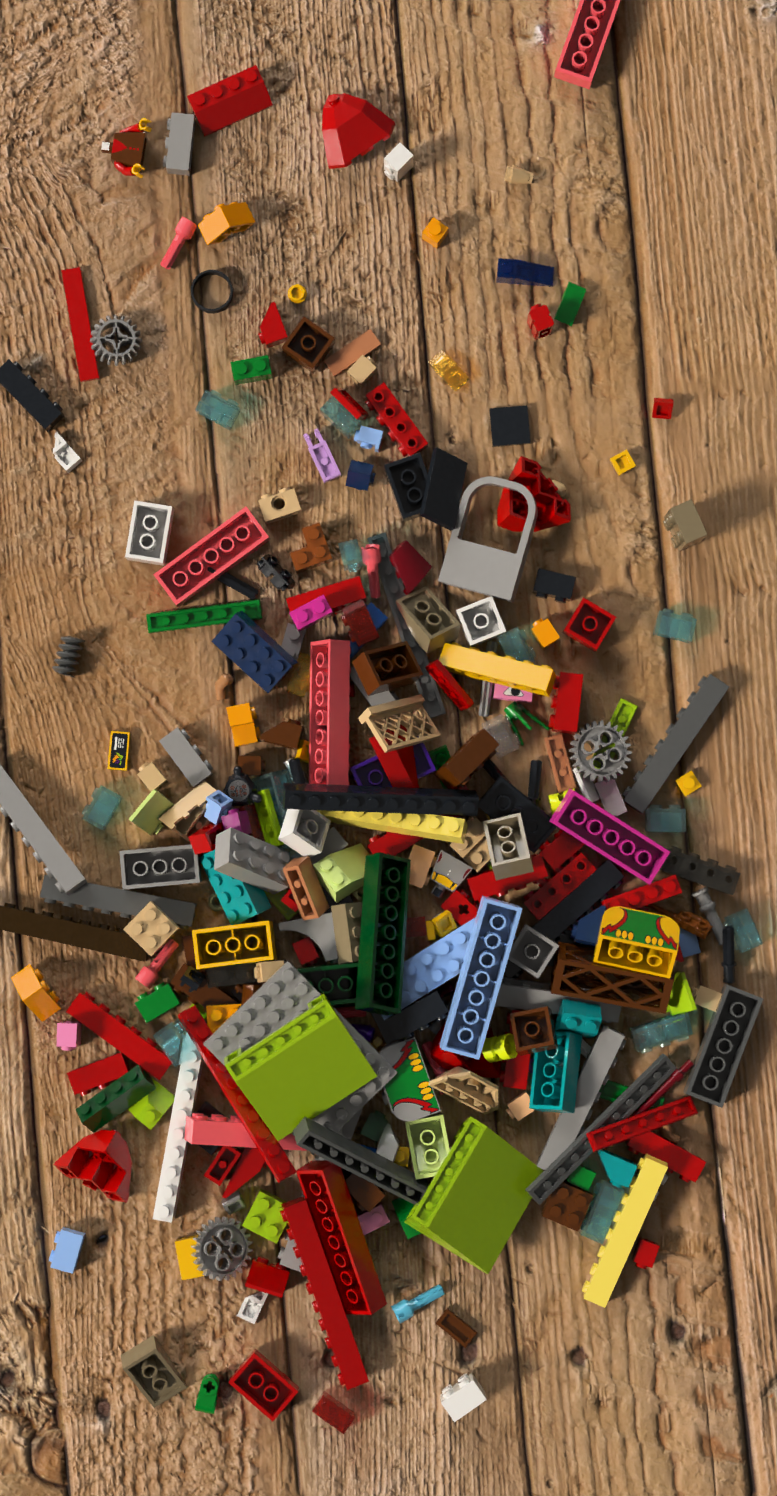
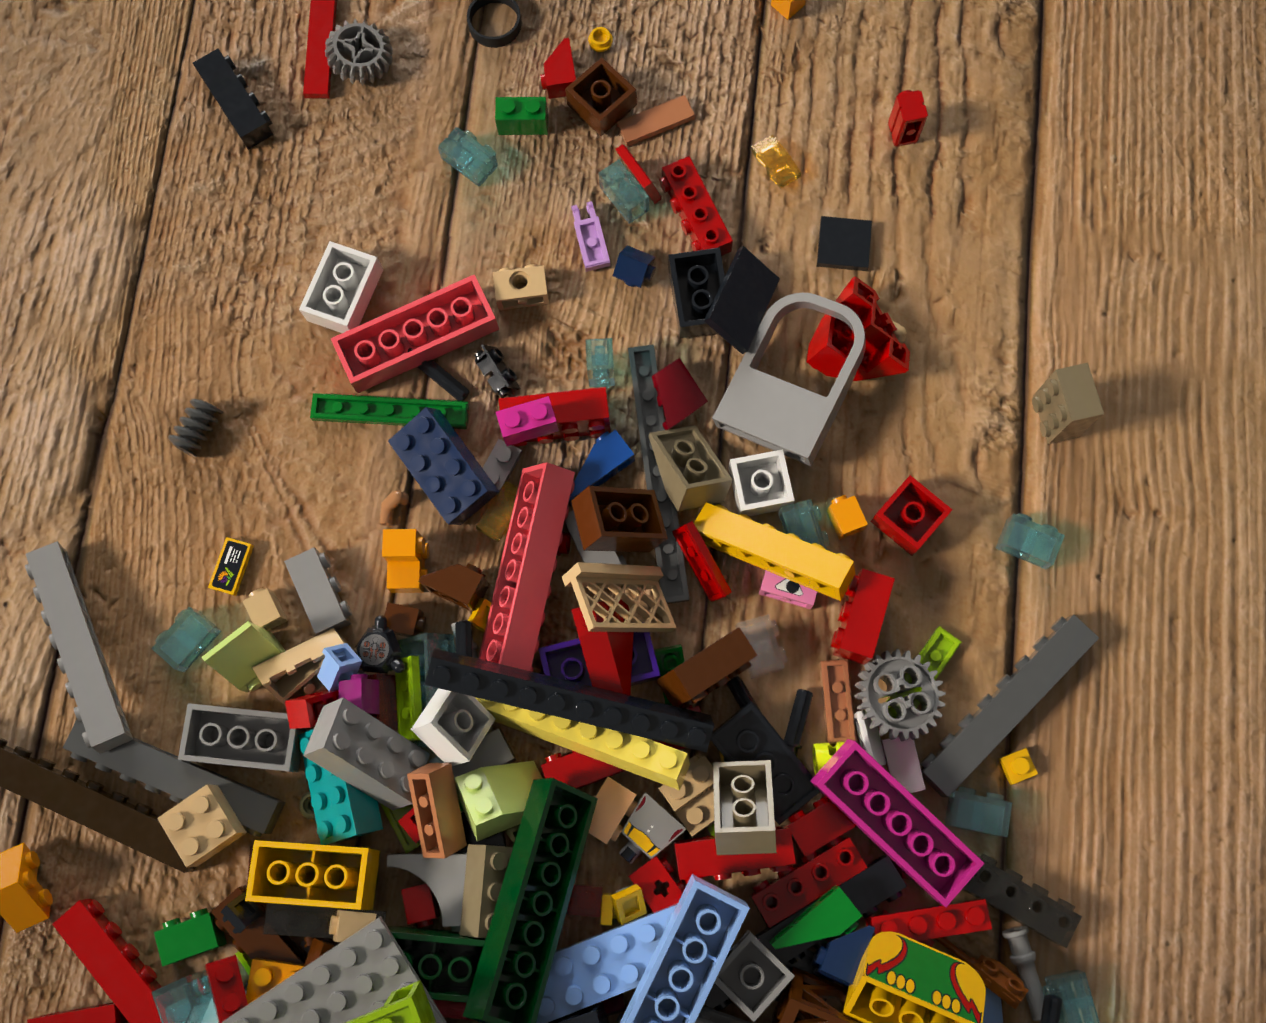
camera: 15 degrees right, 10 degrees down
white slope [53,432,82,473] -> none
bright pink brick [56,1021,82,1051] -> none
coral piece [135,939,179,989] -> none
dark orange brick [290,522,333,574] -> none
clear red brick [340,599,379,647] -> none
tan brick [347,355,377,388] -> none
light blue brick [354,425,383,453] -> none
coral piece [361,544,381,598] -> none
light grey axle [479,641,497,717] -> none
clear blue slope [496,258,554,287] -> none
green plant [504,701,550,746] -> none
black brick [532,568,576,603] -> none
green slope [554,281,586,326] -> none
yellow plate [610,449,636,476] -> none
red plate [652,398,673,419] -> none
none -> green slope [769,885,862,949]

